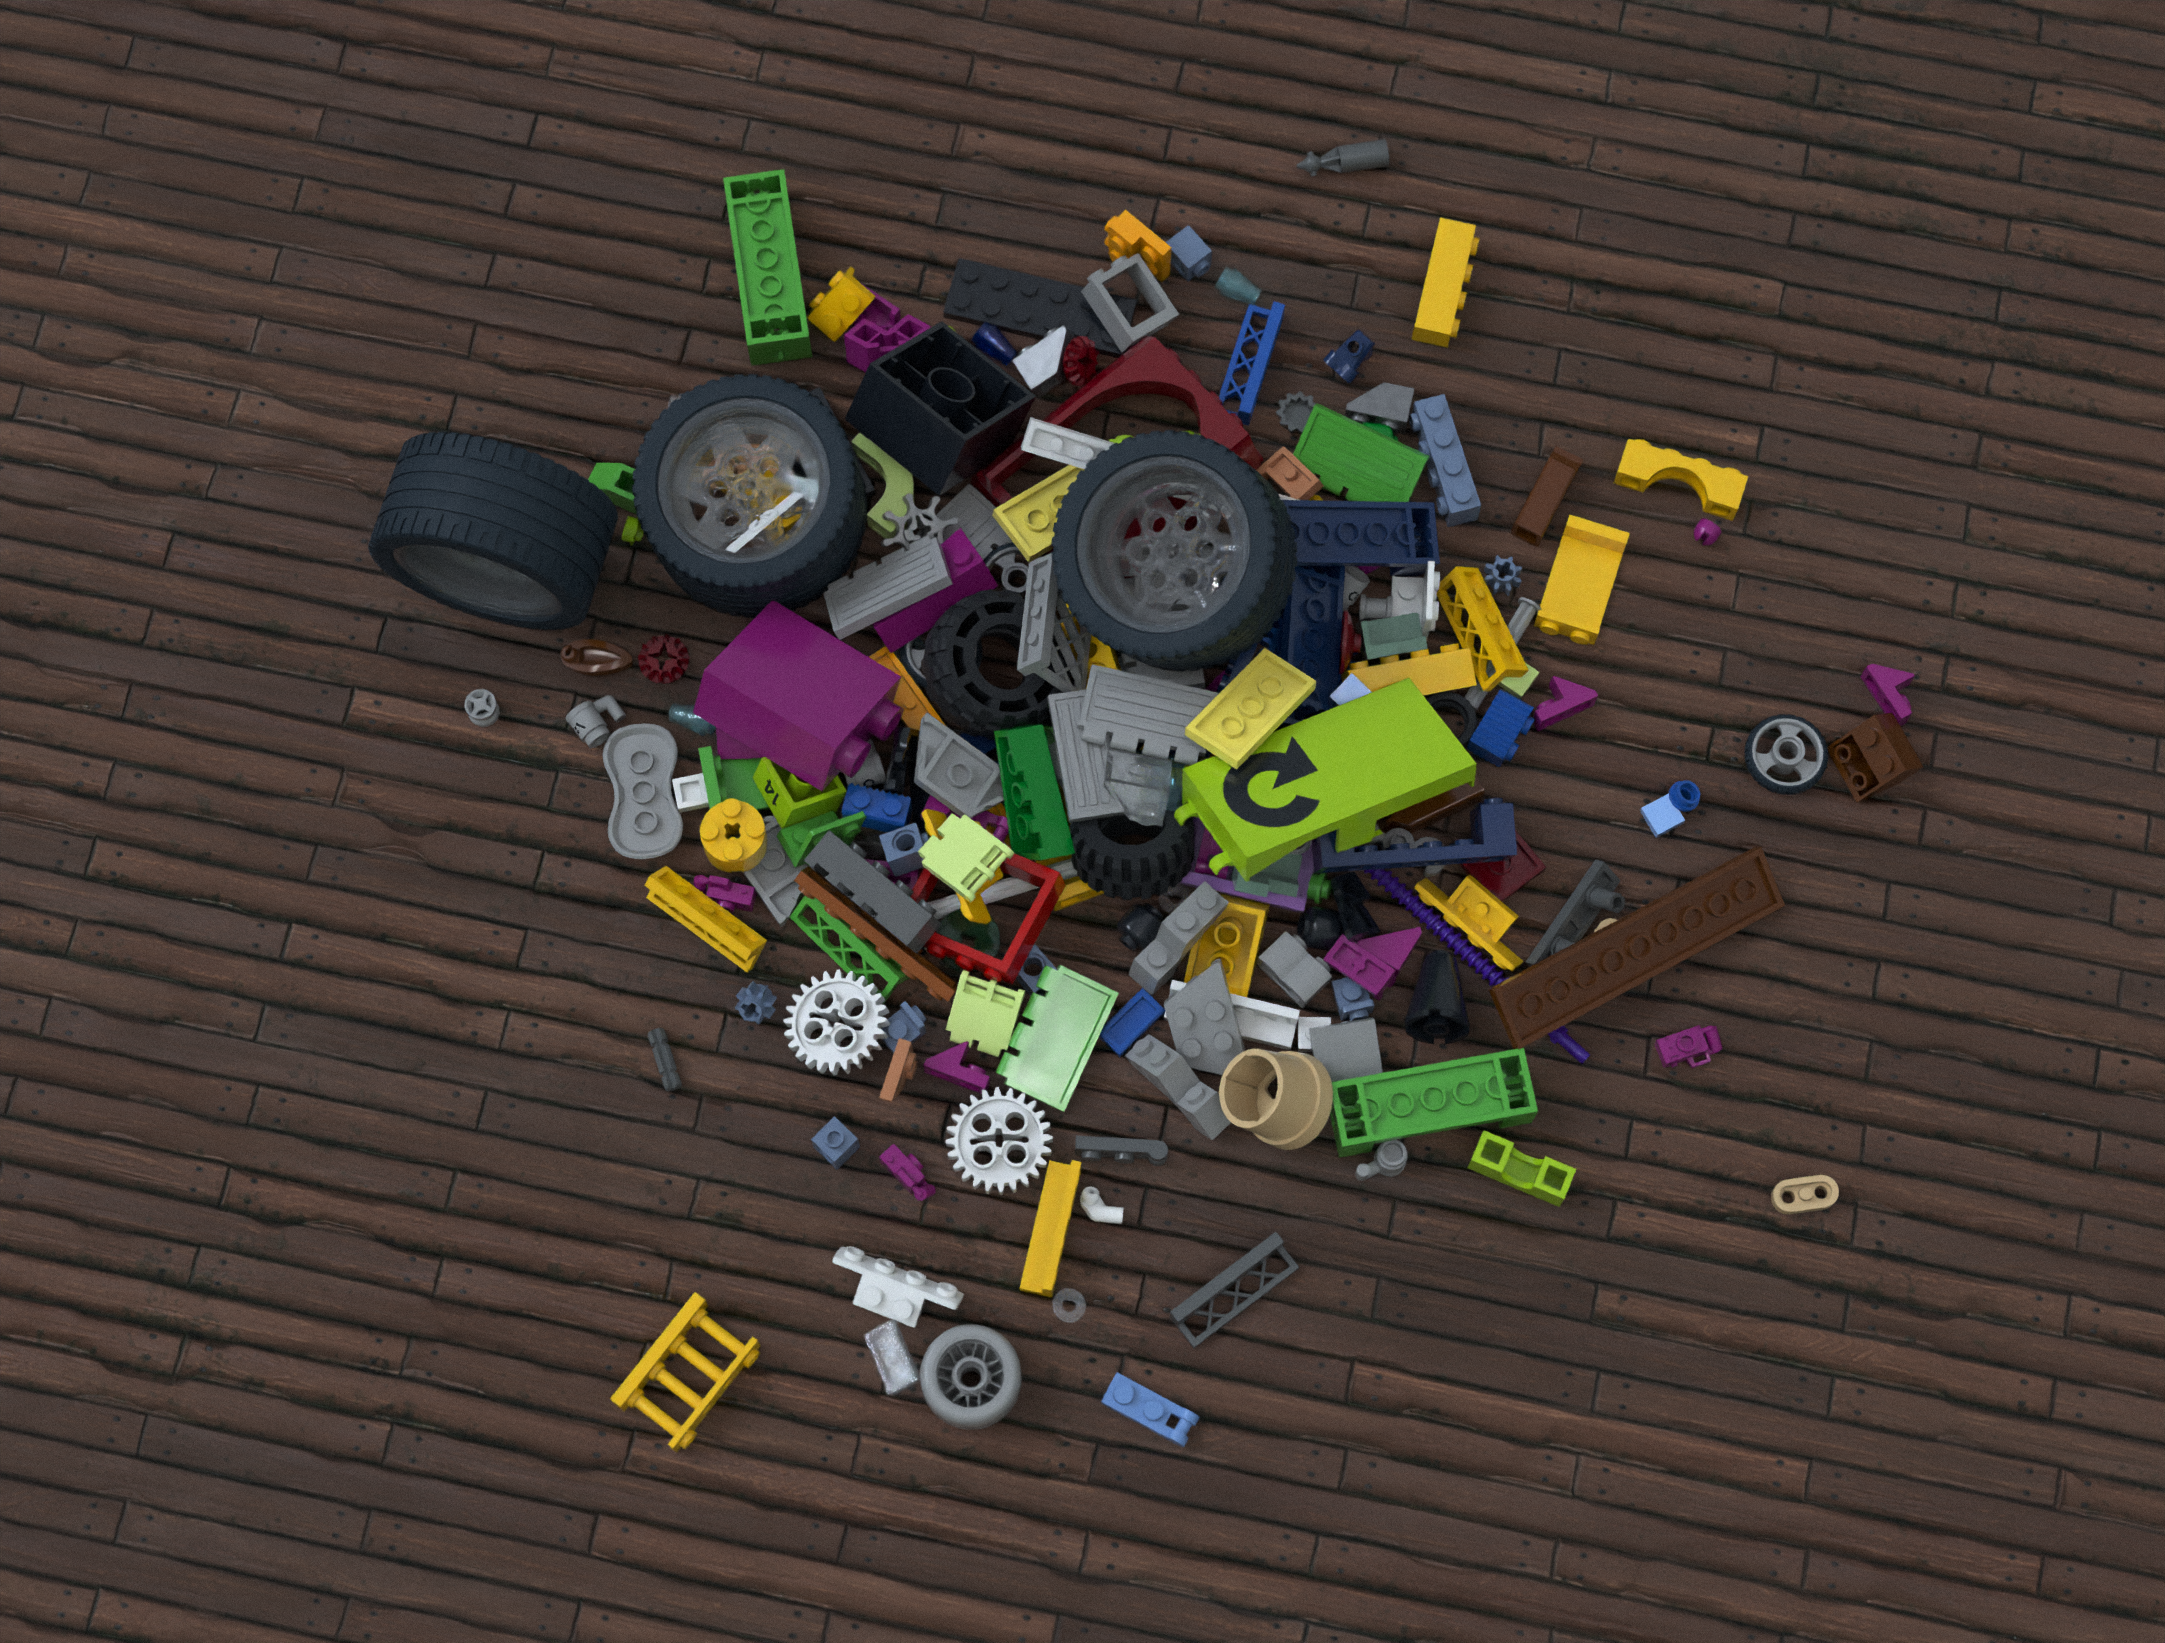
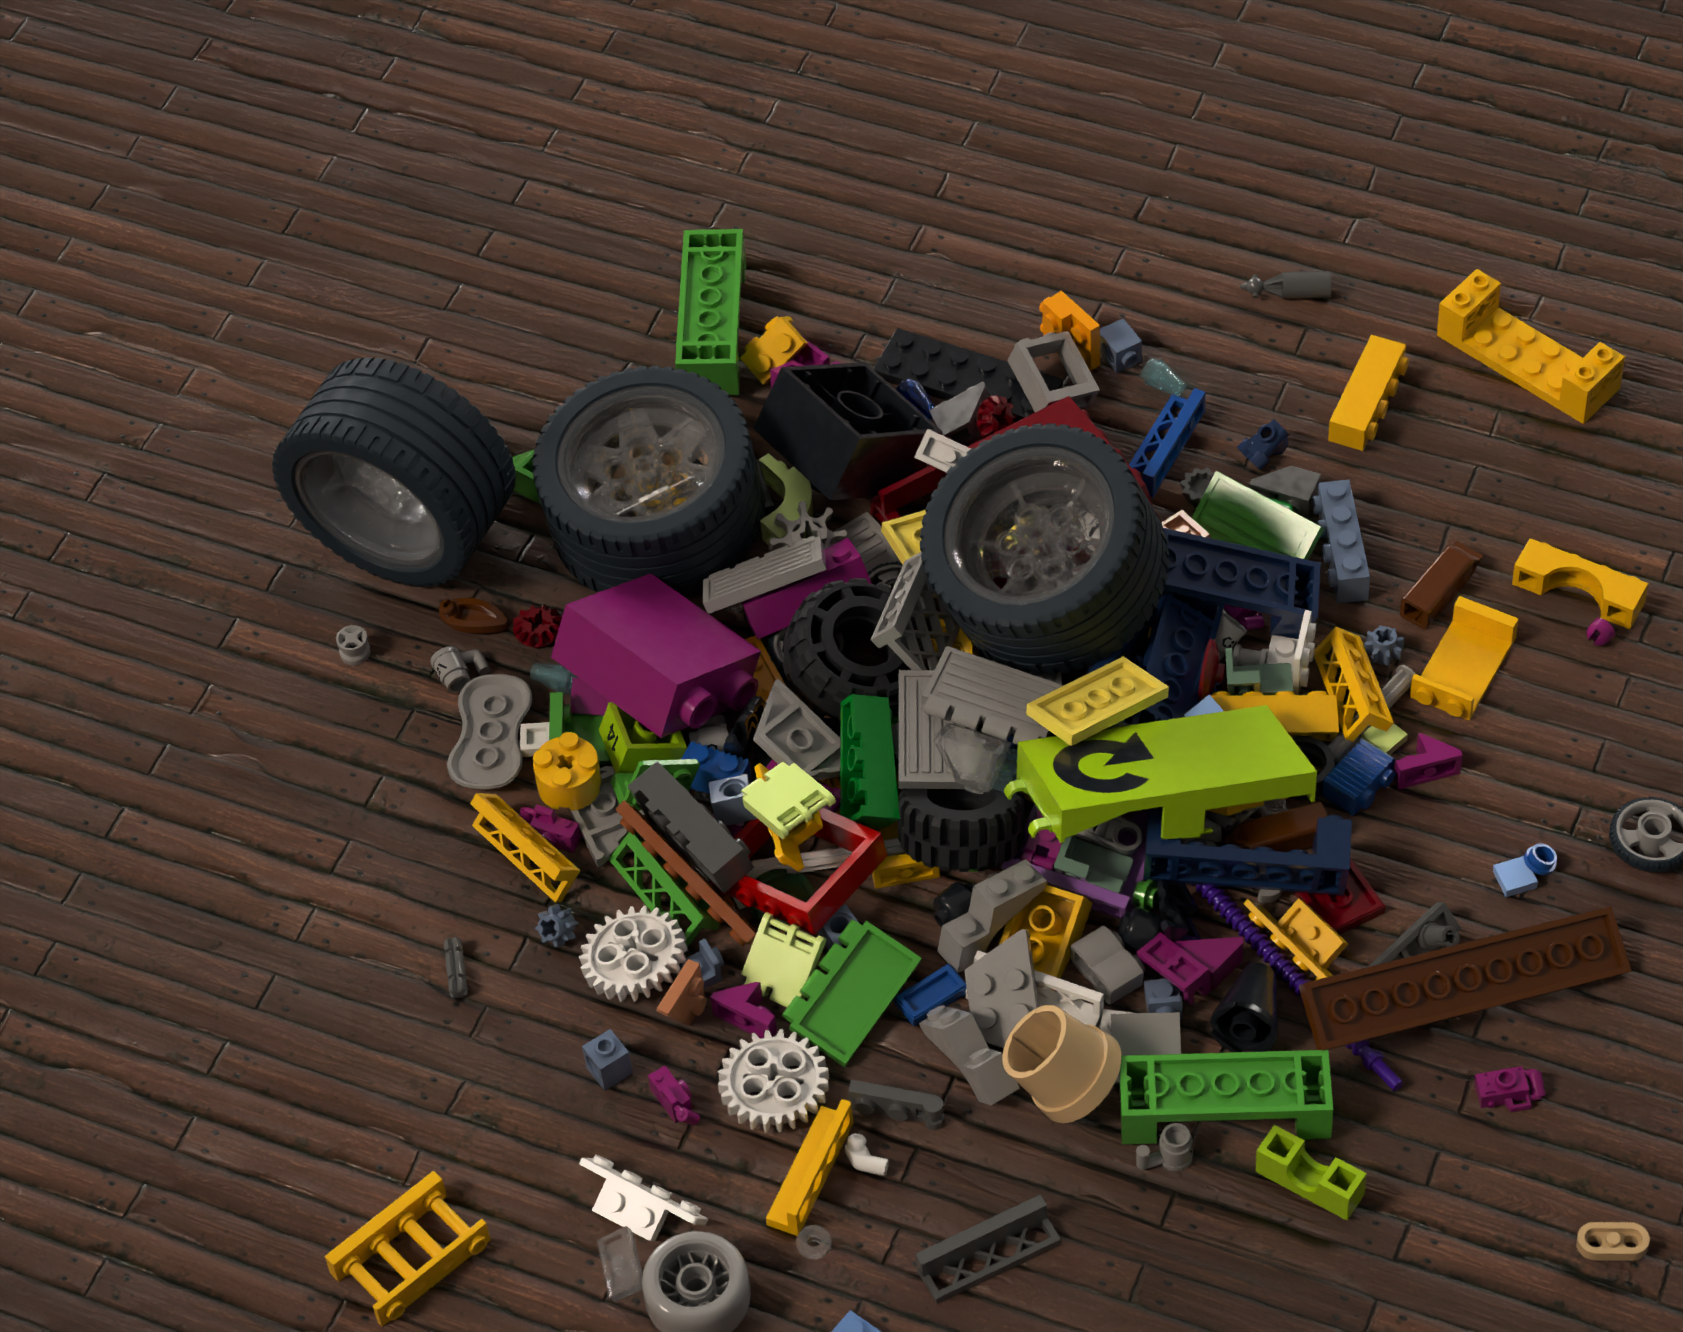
camera: 15 degrees right, 20 degrees down
lime plate [621,516,644,546] -> none
none -> yellow plate [1437,269,1625,424]

